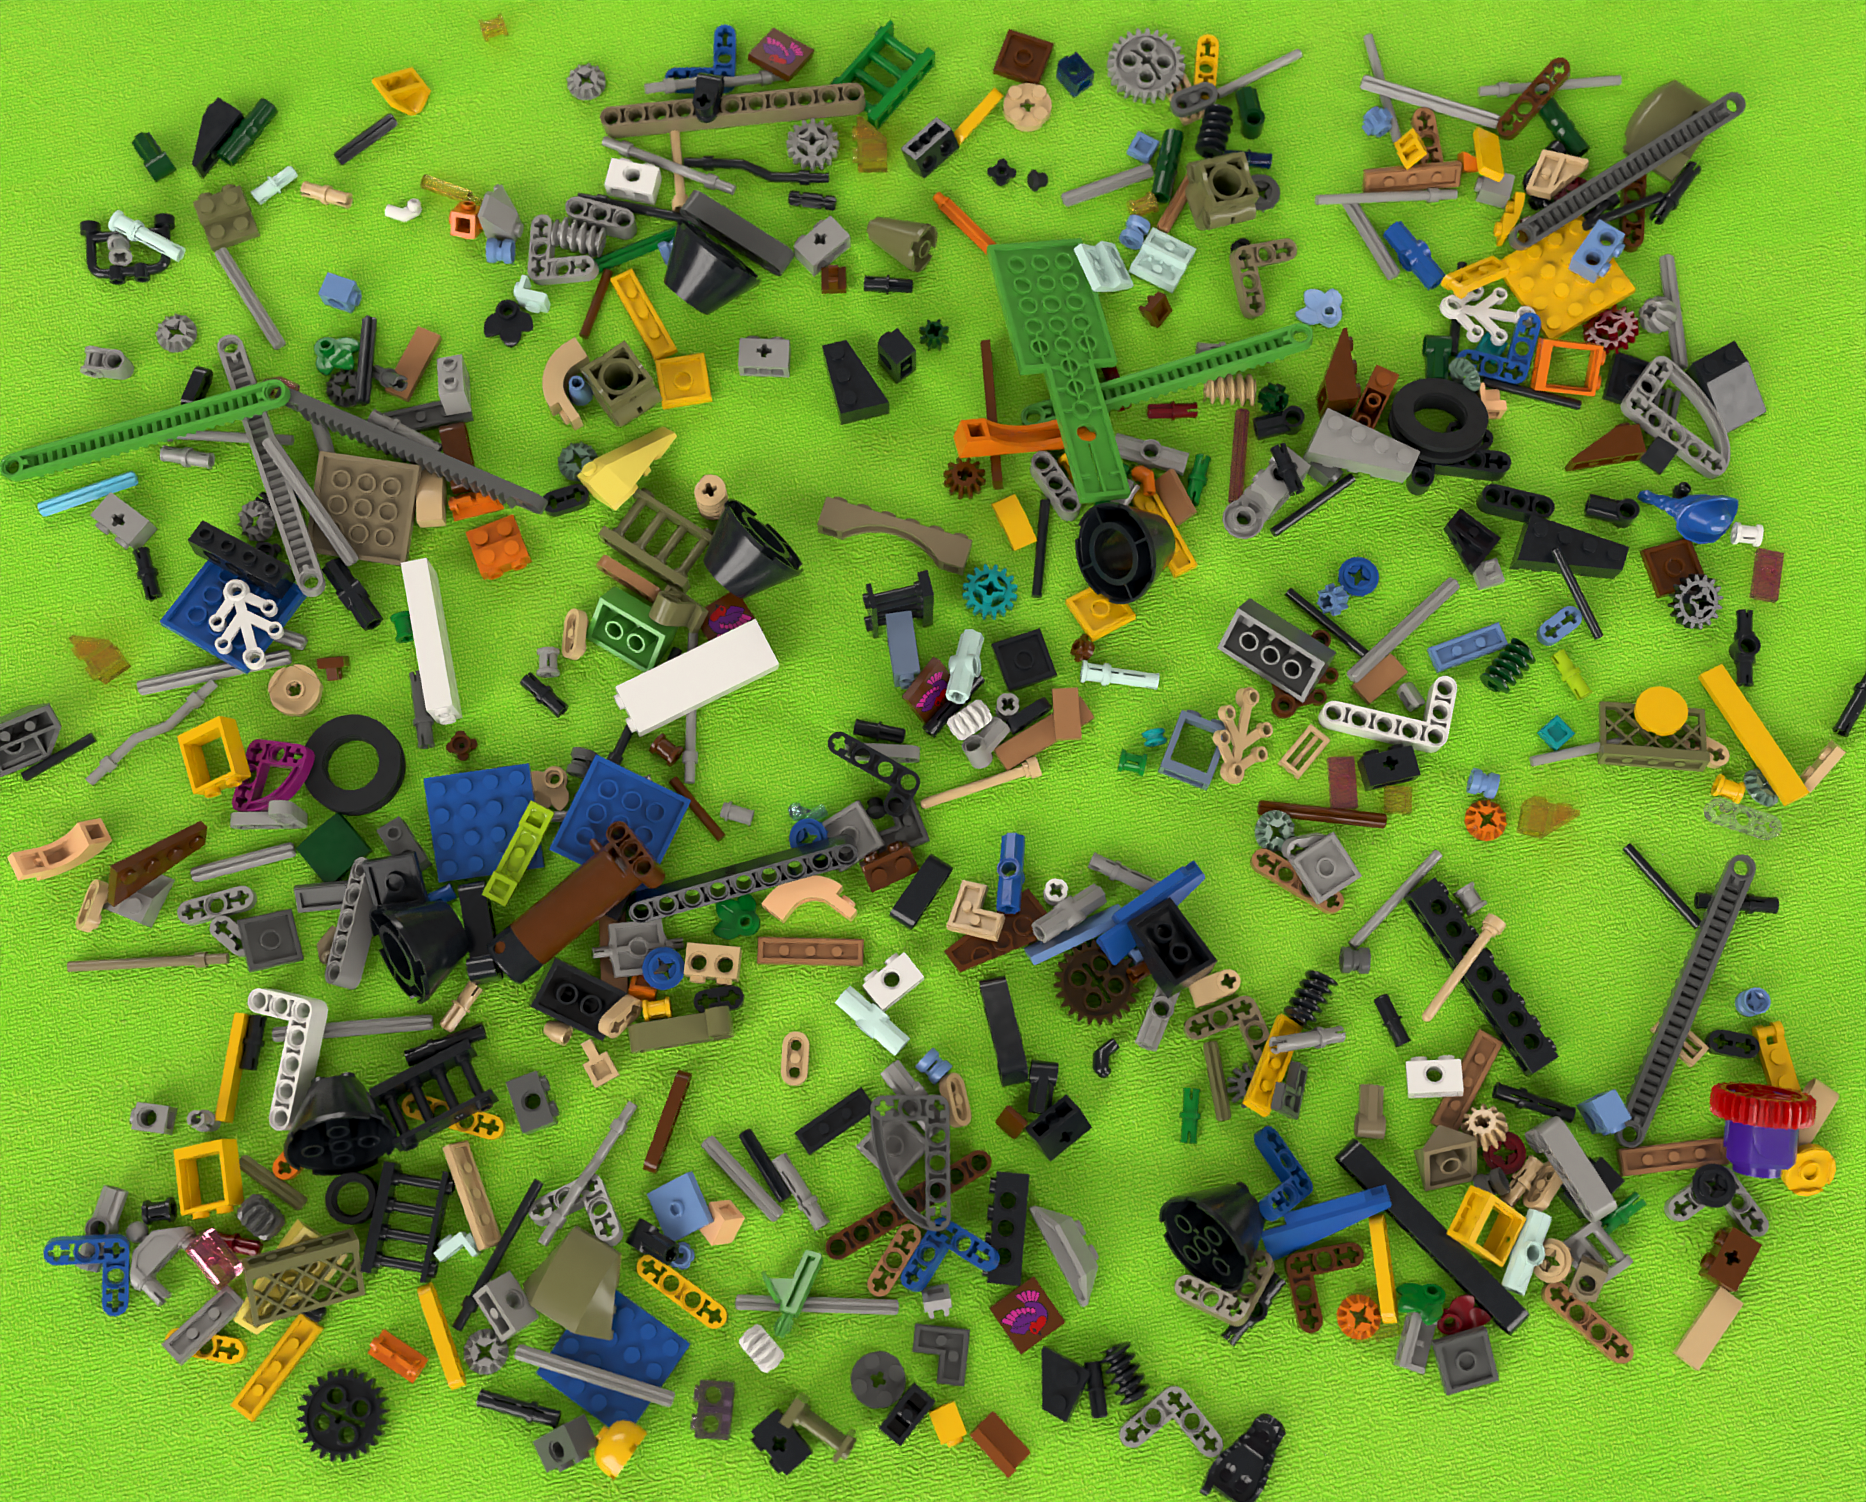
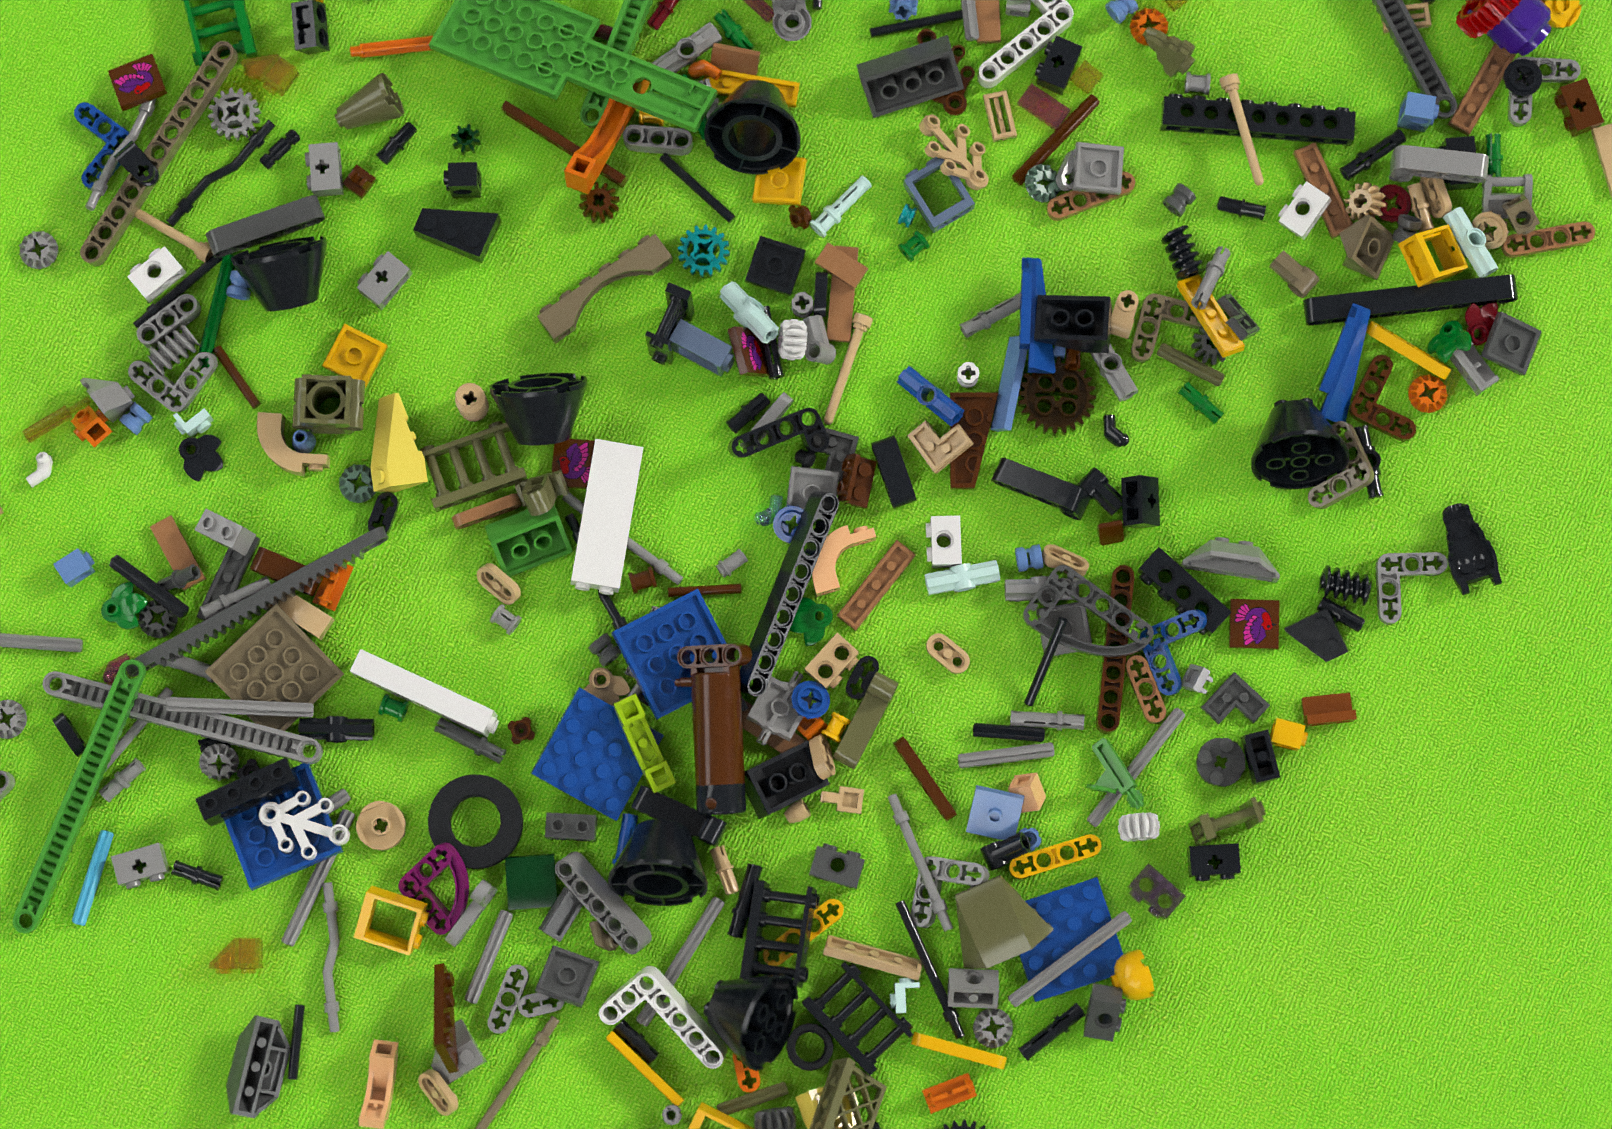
camera: 50 degrees left, 5 degrees up
reddish brown tile [317,656,349,681] -> none
black plate [362,851,429,907] -> none
orange plate [465,514,532,580] -> none
black pin [520,672,569,718] -> none
light grey bar [602,136,736,195] -> none
yellow tile [610,268,678,361] -> none
black tile [795,1087,876,1156] -> none
yellow slope [991,494,1037,551] -> none
light grey piece [1031,884,1107,943] -> none
blue beam [1254,1126,1313,1222] -> none
light grey piece [1348,850,1443,950] -> none
none -> black bar [1024,617,1068,706]
none -> olive rock [1143,27,1196,78]

